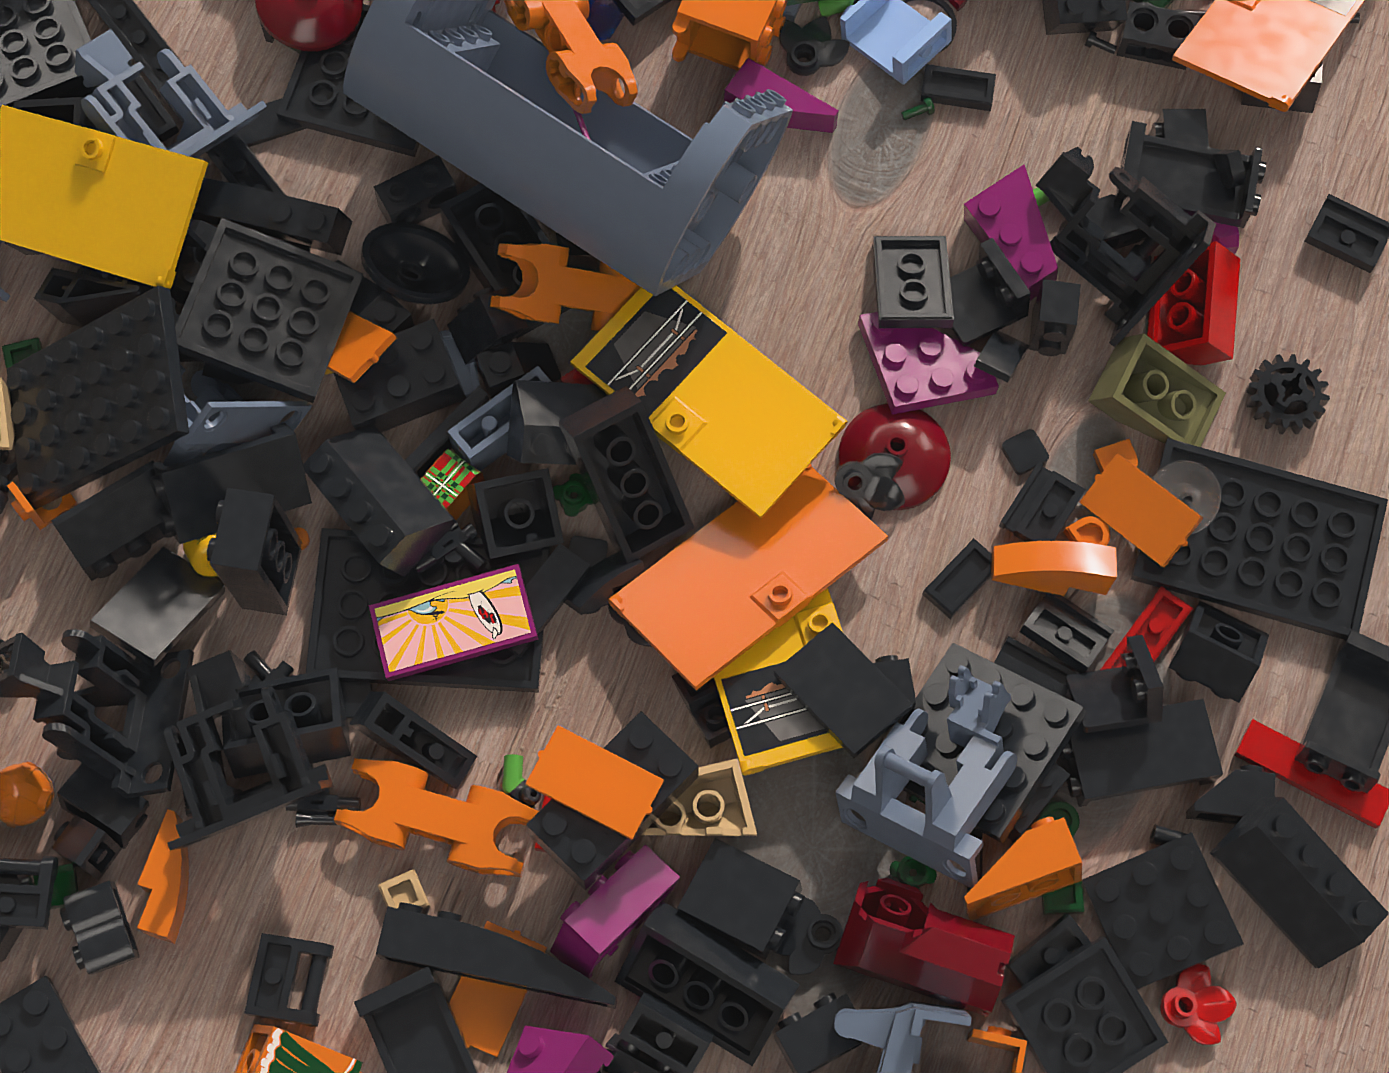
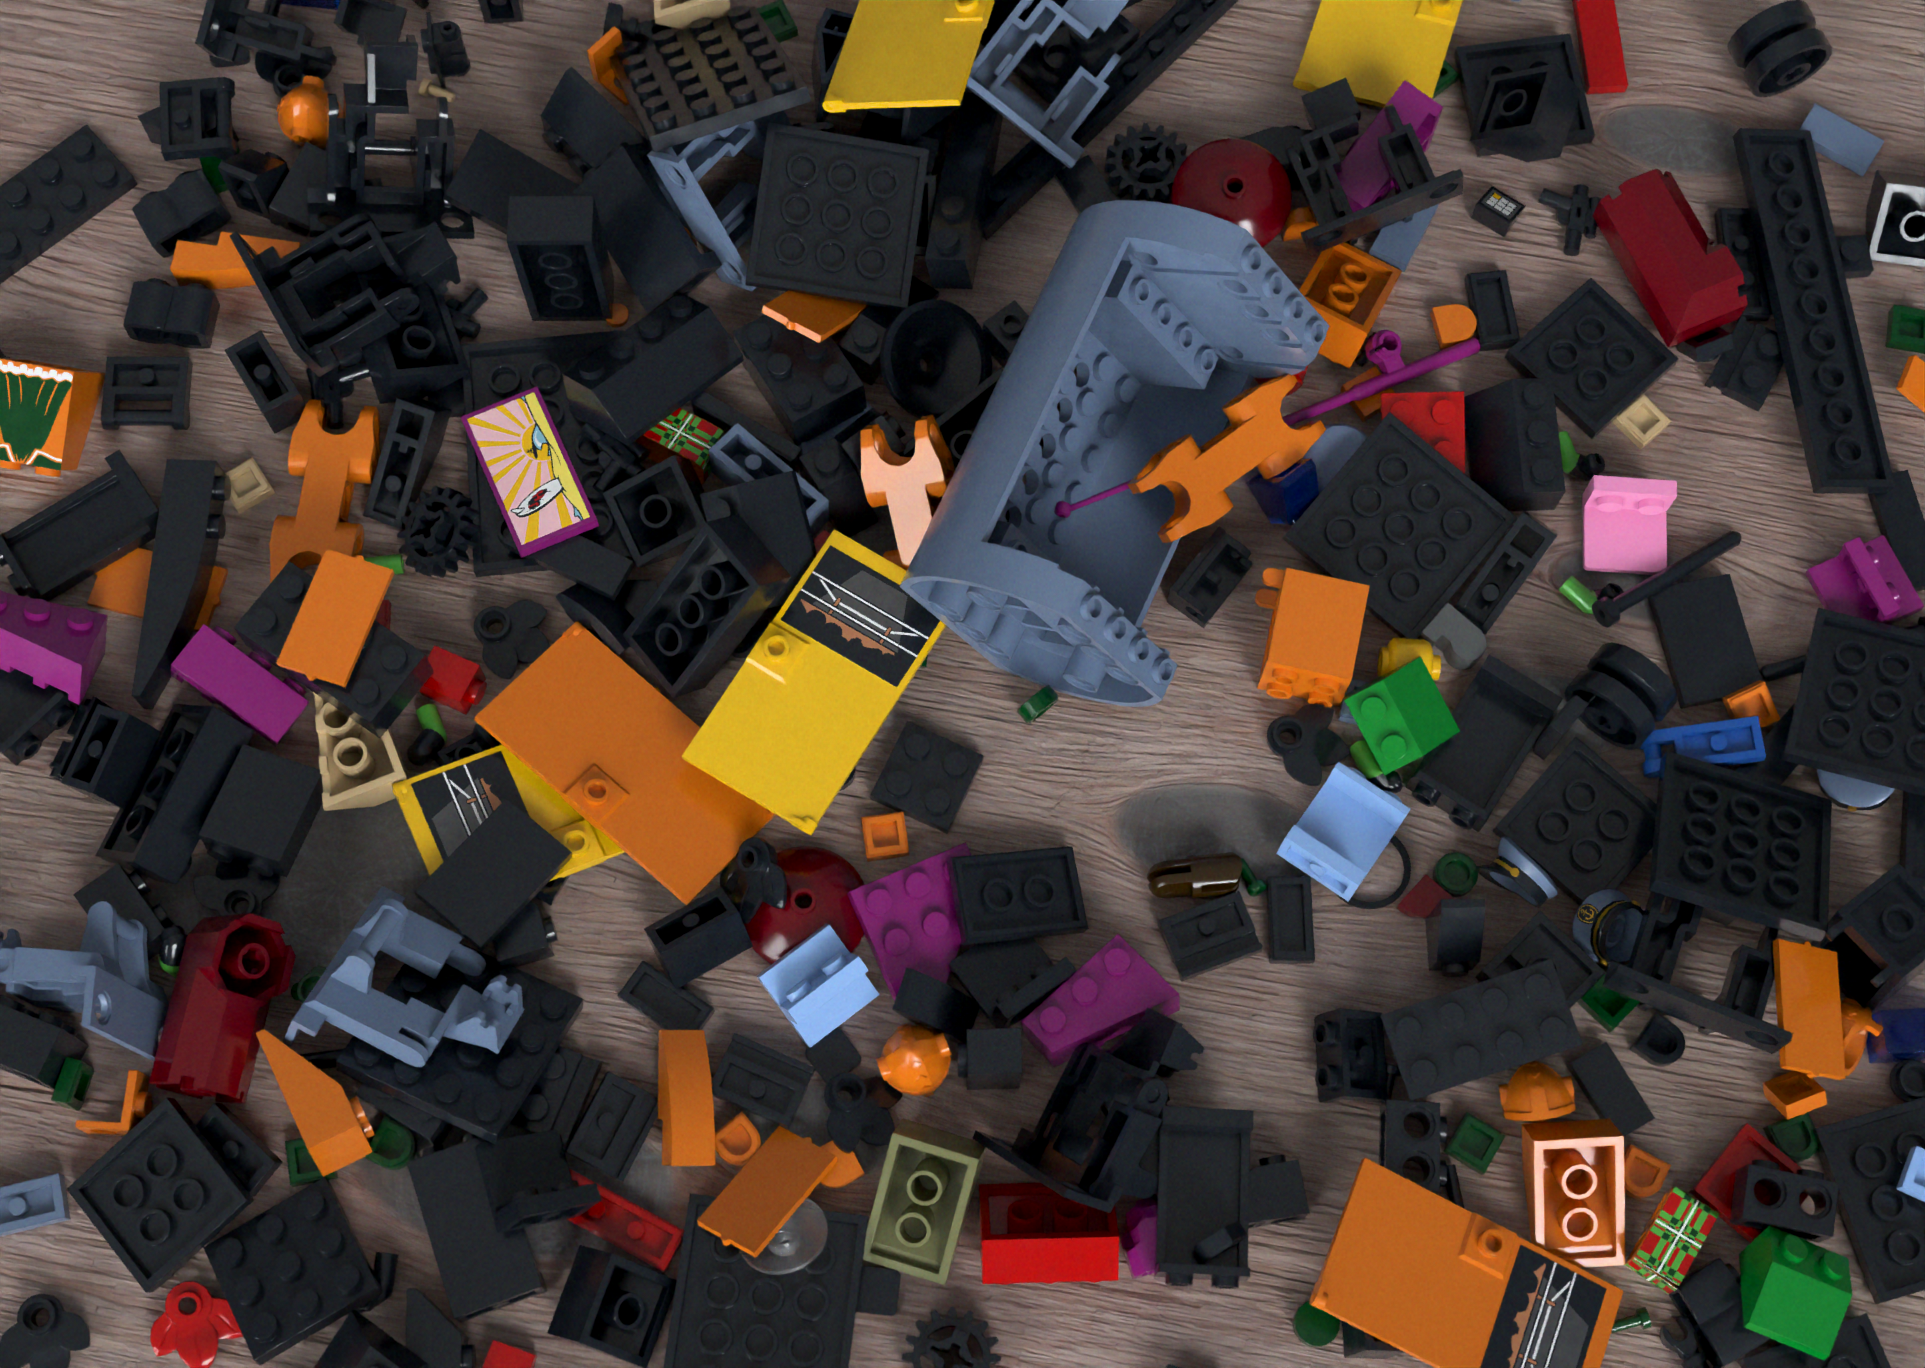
camera: 80 degrees right, 0 degrees up
magenta slope [724,58,839,133] -> none
none -> black brick [123,278,220,349]
none -> black arm [159,925,187,979]
none -> black brick [225,330,306,434]
none -> black gear [397,486,481,578]
none -> black arm [407,704,447,766]
none -> red brick [419,645,487,715]
none -> black plate [474,600,550,680]
none -> black brick [644,887,753,989]
none -> light blue bracket [757,923,880,1048]
none -> black plate [824,1073,903,1154]
none -> black piece [856,1266,901,1316]
none -> orange tile [861,811,909,862]
none -> black plate [871,721,984,834]
none -> orange helmet [876,1024,952,1097]
none -> dark green tile [1017,685,1059,723]
none -> black gear [1104,123,1188,203]
none -> dark brown arm [1147,852,1242,899]
none -> black plate [1158,891,1263,982]
none -> black hinge [1167,526,1253,628]
none -> dark green tile [1293,1301,1340,1347]
none -> black bracket [1313,1008,1388,1103]

